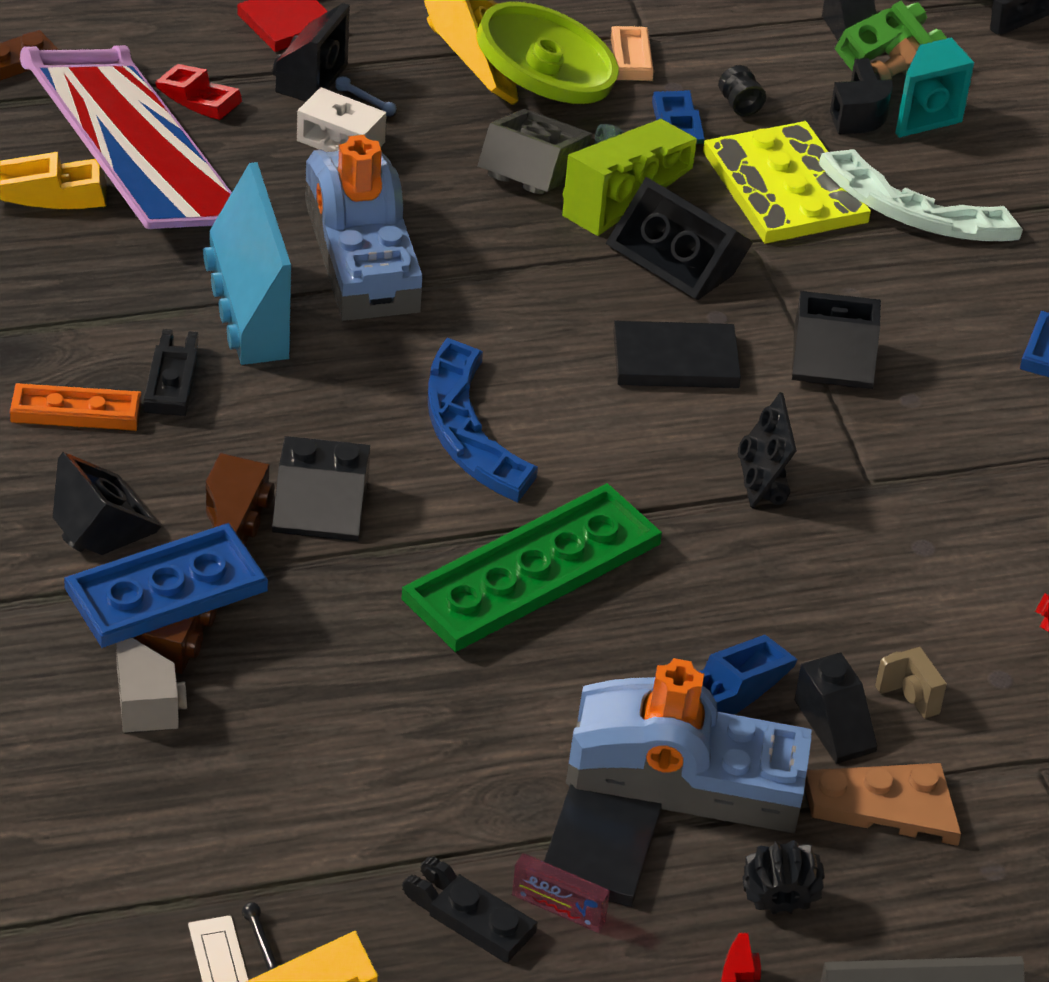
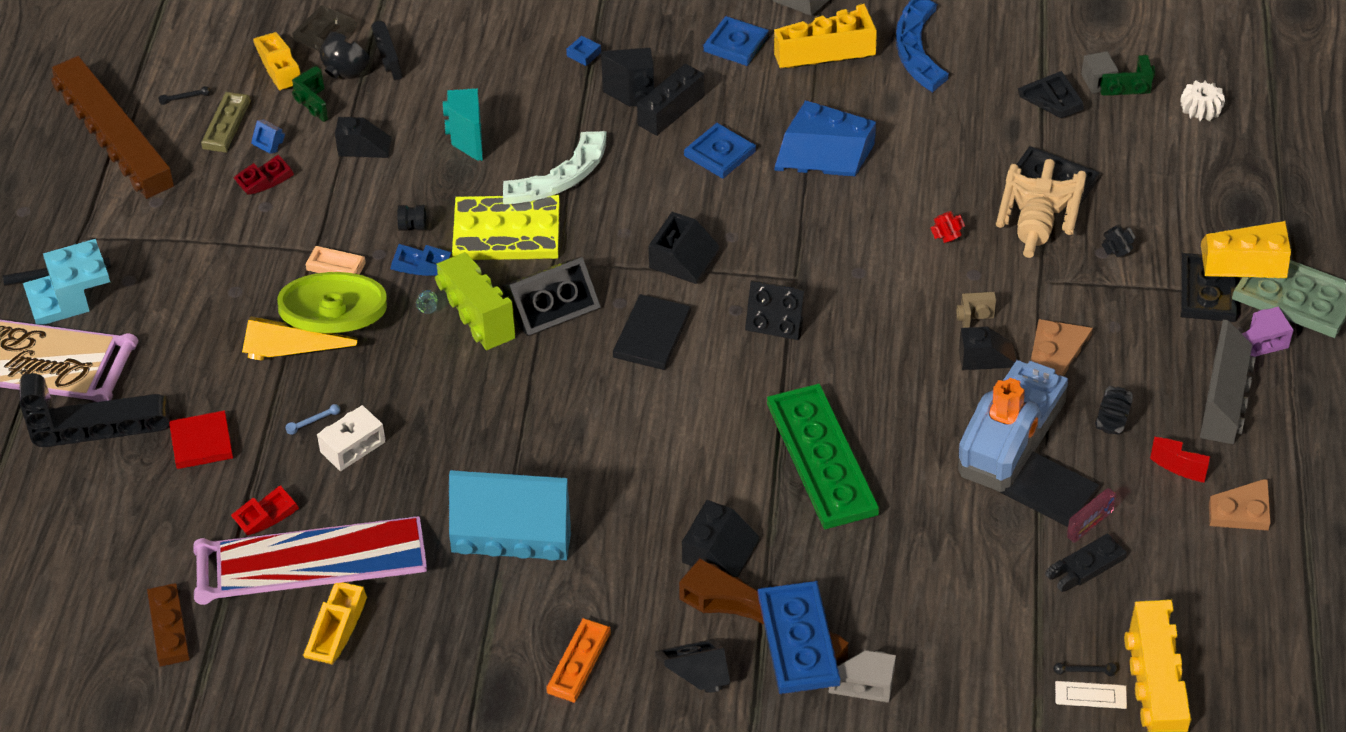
camera: 65 degrees left, 5 degrees up
black hinge [144,329,199,416] -> none
black slope [272,3,350,102] -> none
medium blue piece [305,135,422,321] -> none
blue tile [428,338,538,502] -> none
dark grey slope [477,109,593,194] -> none
blue slope [698,635,798,715] -> none
black brick [830,58,893,134] -> none
bright green hips [834,1,947,80] -> none

